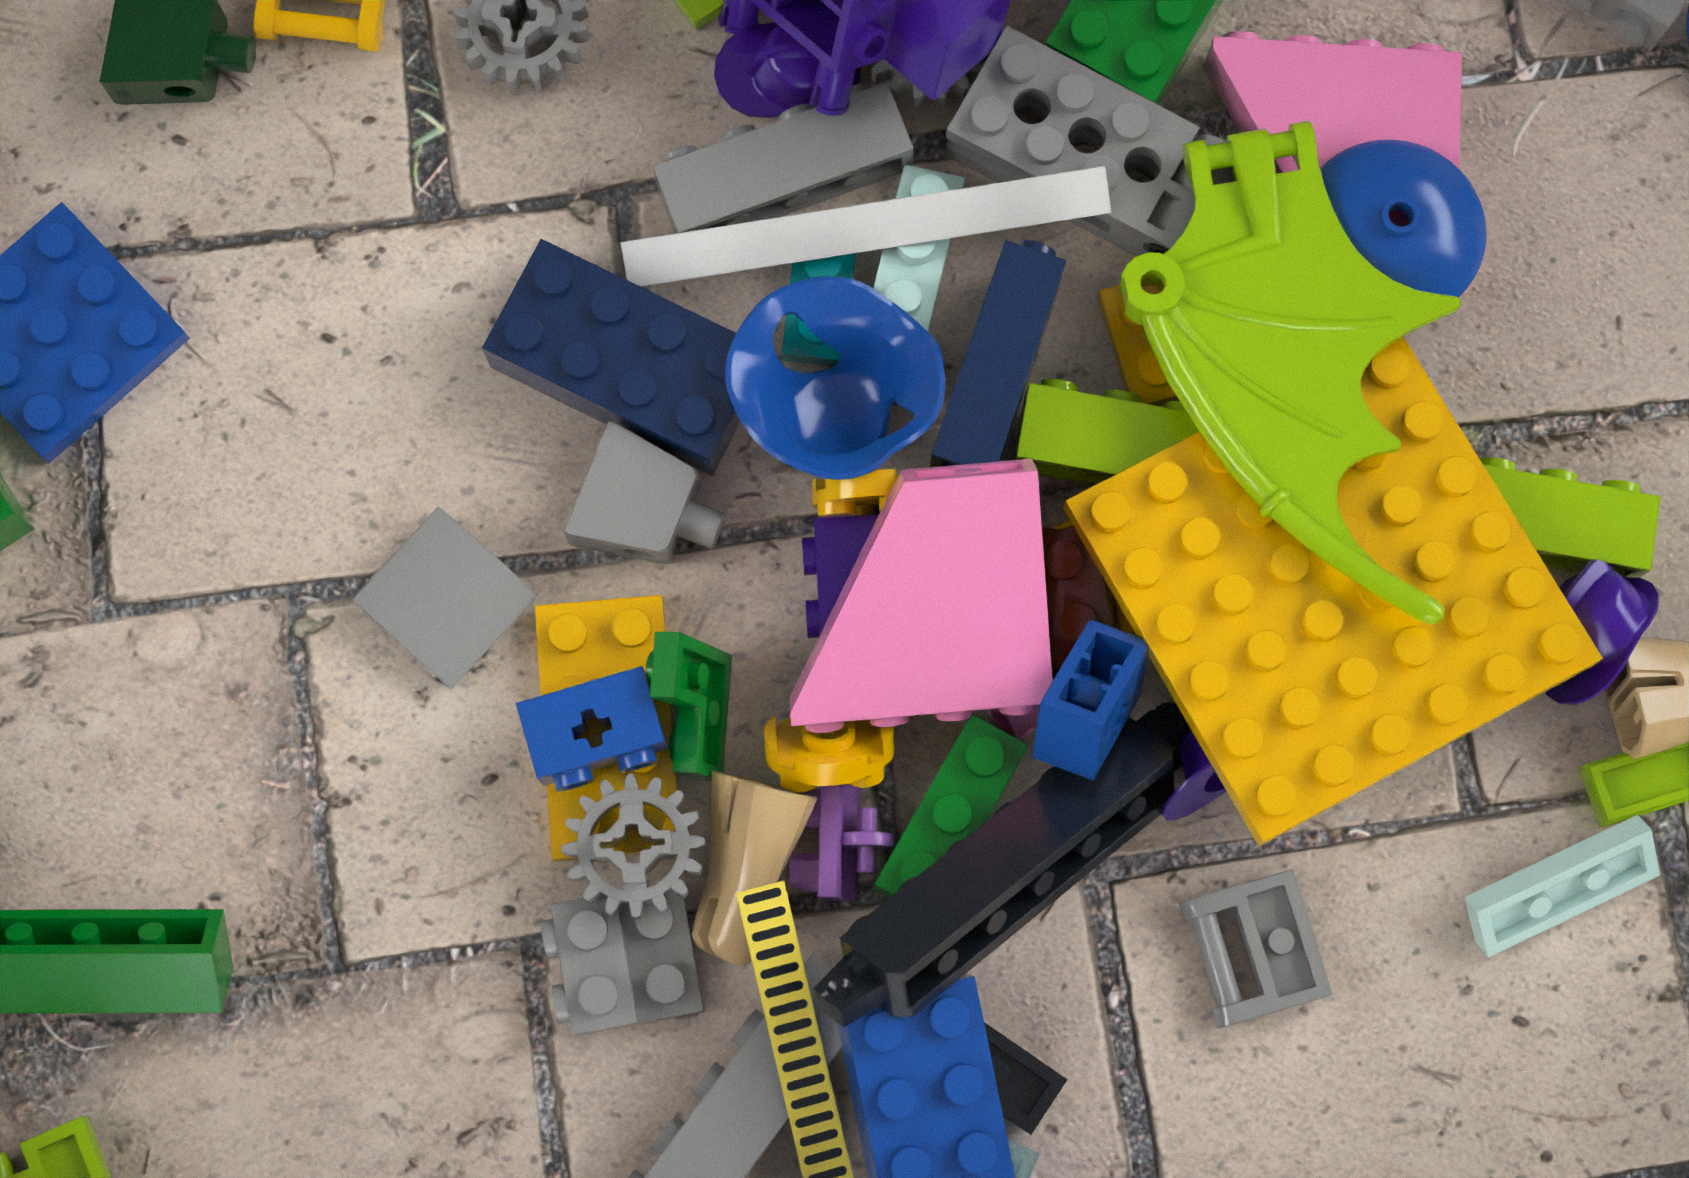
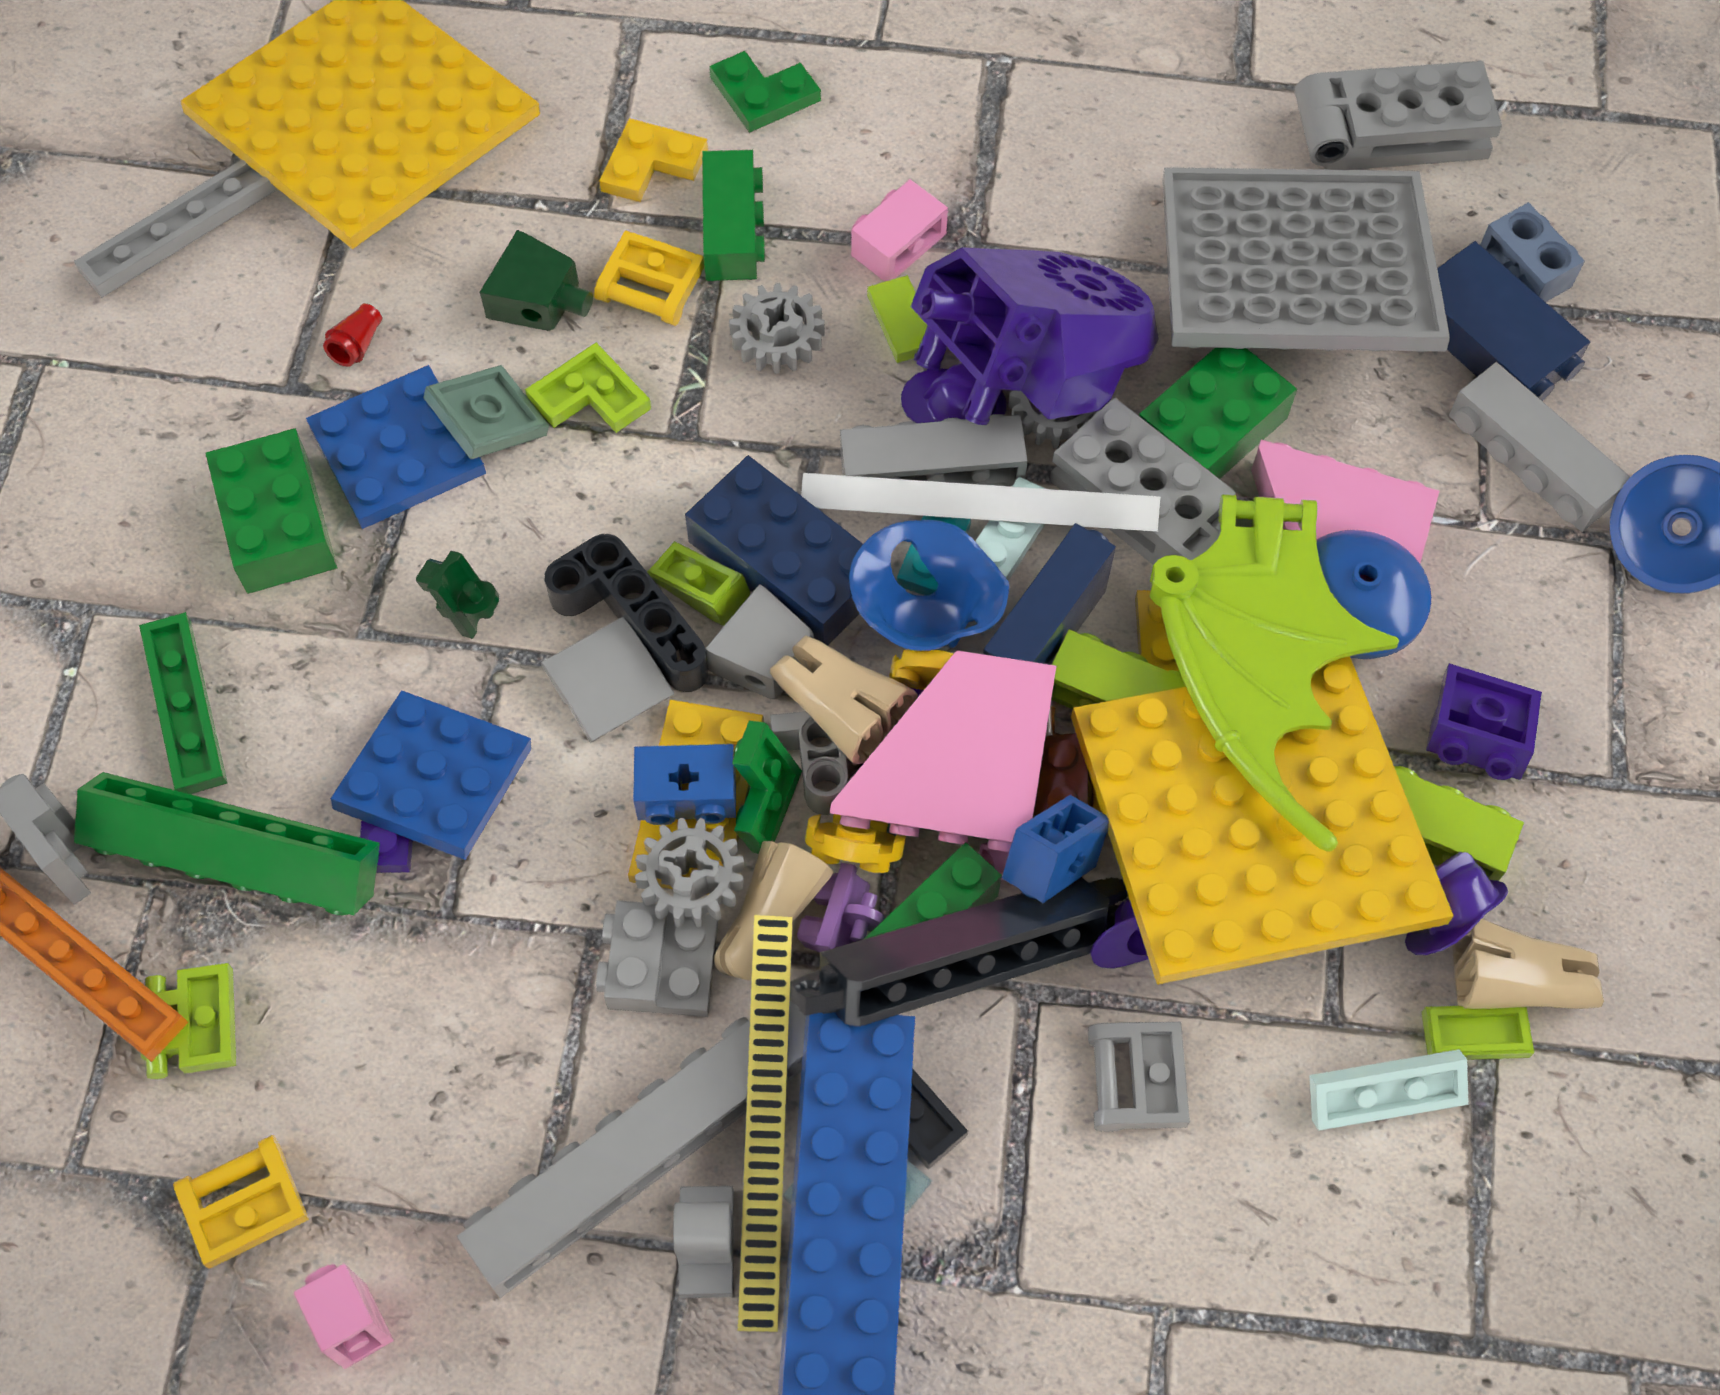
camera: 15 degrees right, 15 degrees down
none -> blue plate [330,690,532,860]
none -> dark purple plate [360,820,413,873]
none -> dark green hips [416,551,499,639]
none -> sand green plate [423,365,549,459]
none -> lime plate [525,342,652,433]
none -> black beam [544,534,708,692]
none -> lime slope [647,541,750,626]
none -> tan piece [770,635,918,765]
none -> light grey tile [770,711,848,815]
none -> dark purple plate [1426,663,1542,780]

